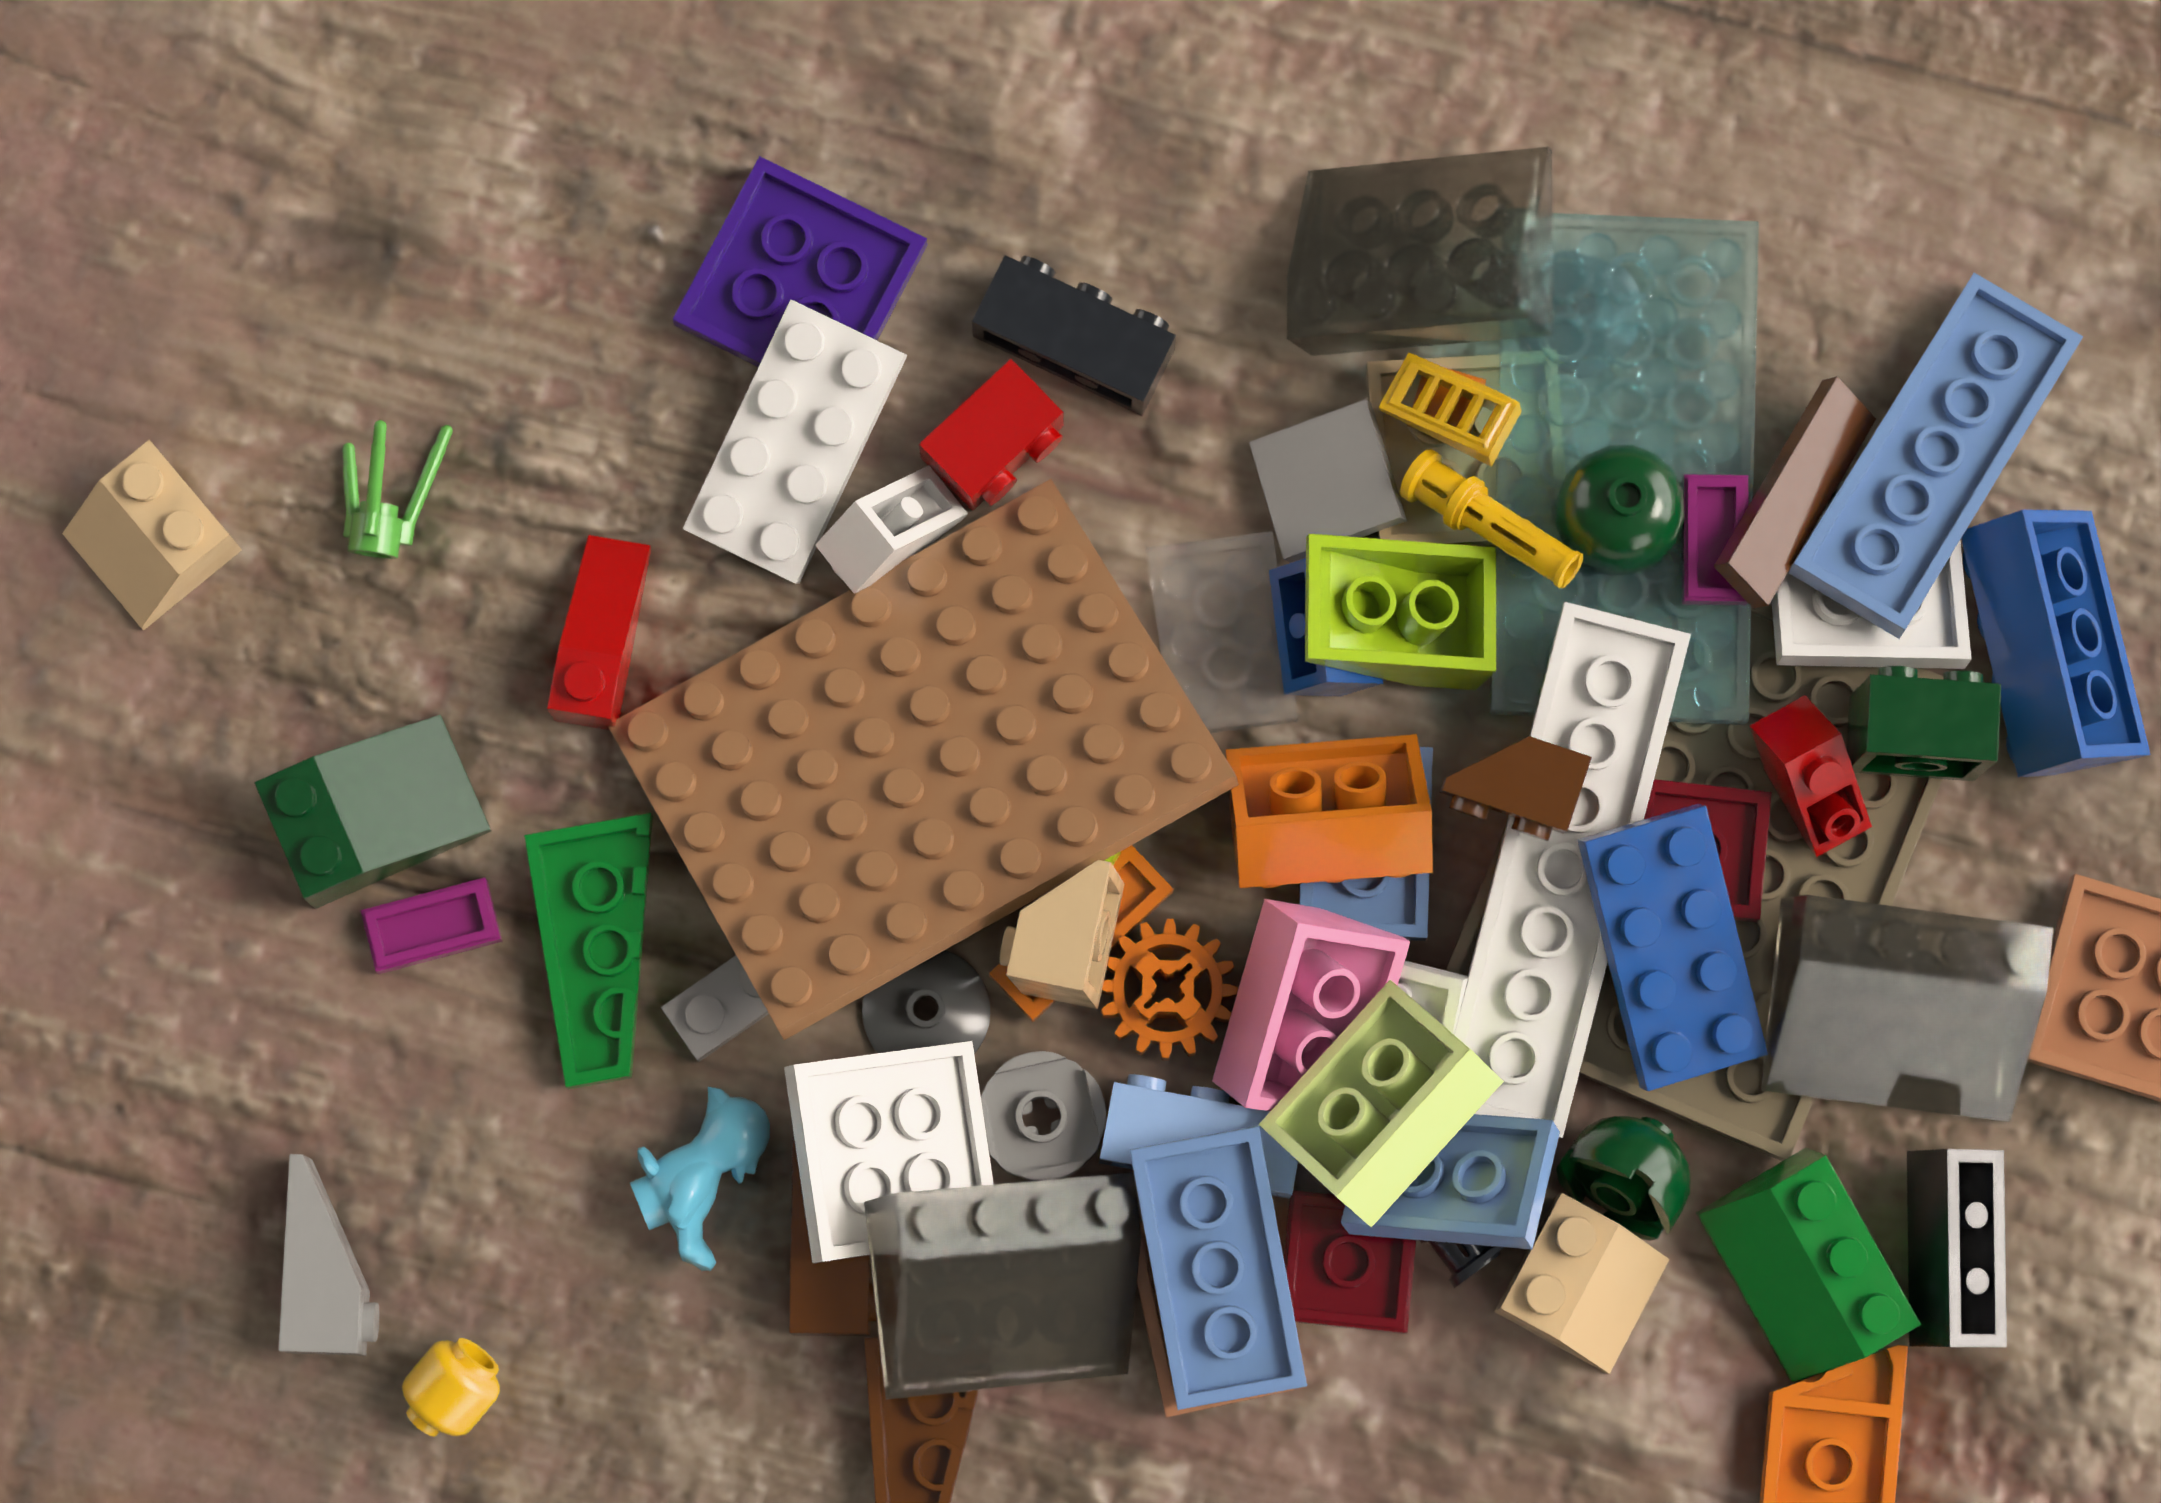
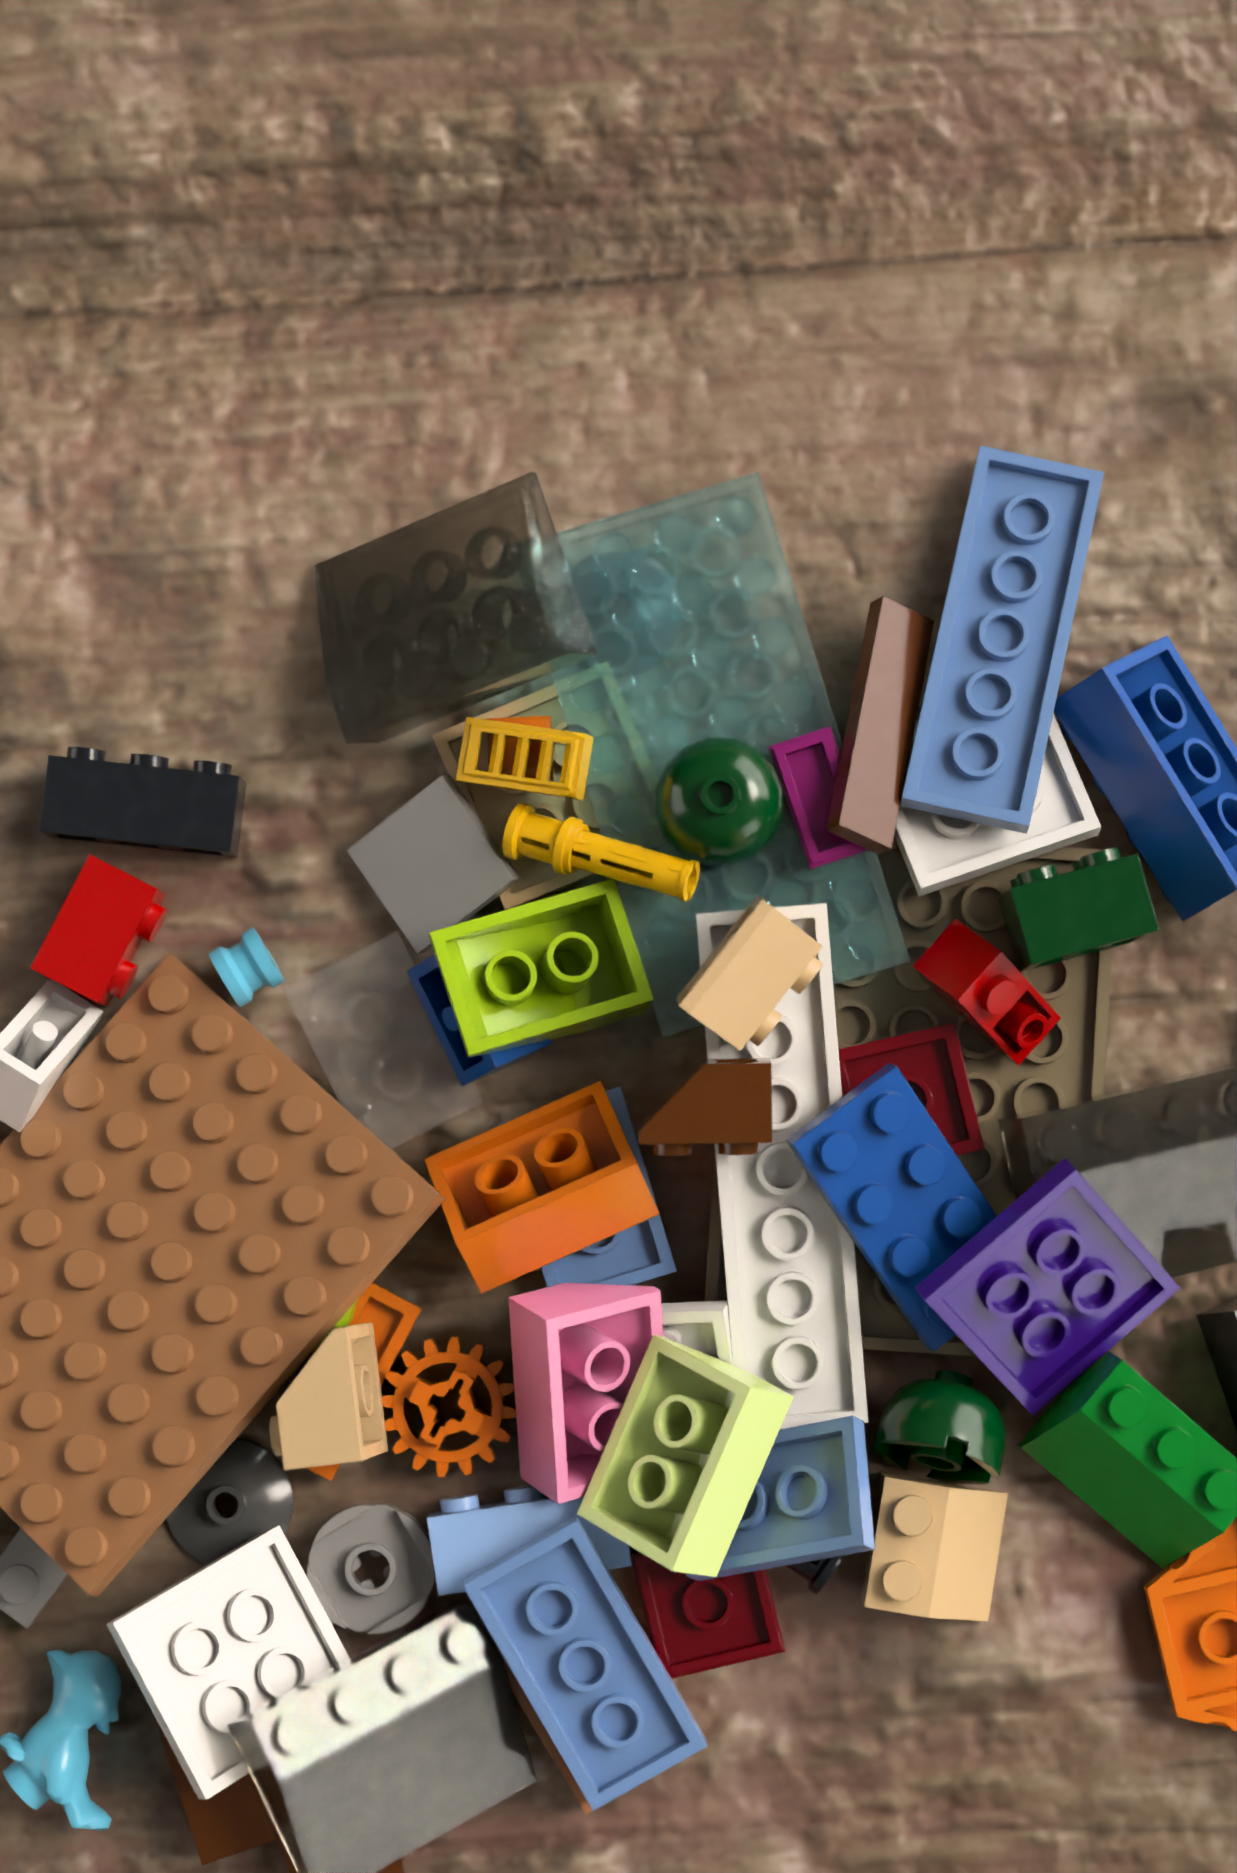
camera: 10 degrees left, 5 degrees up
none -> medium azure wheel [208,927,285,1007]
none -> tan slope [676,895,823,1051]
none -> dark purple plate [915,1157,1181,1415]

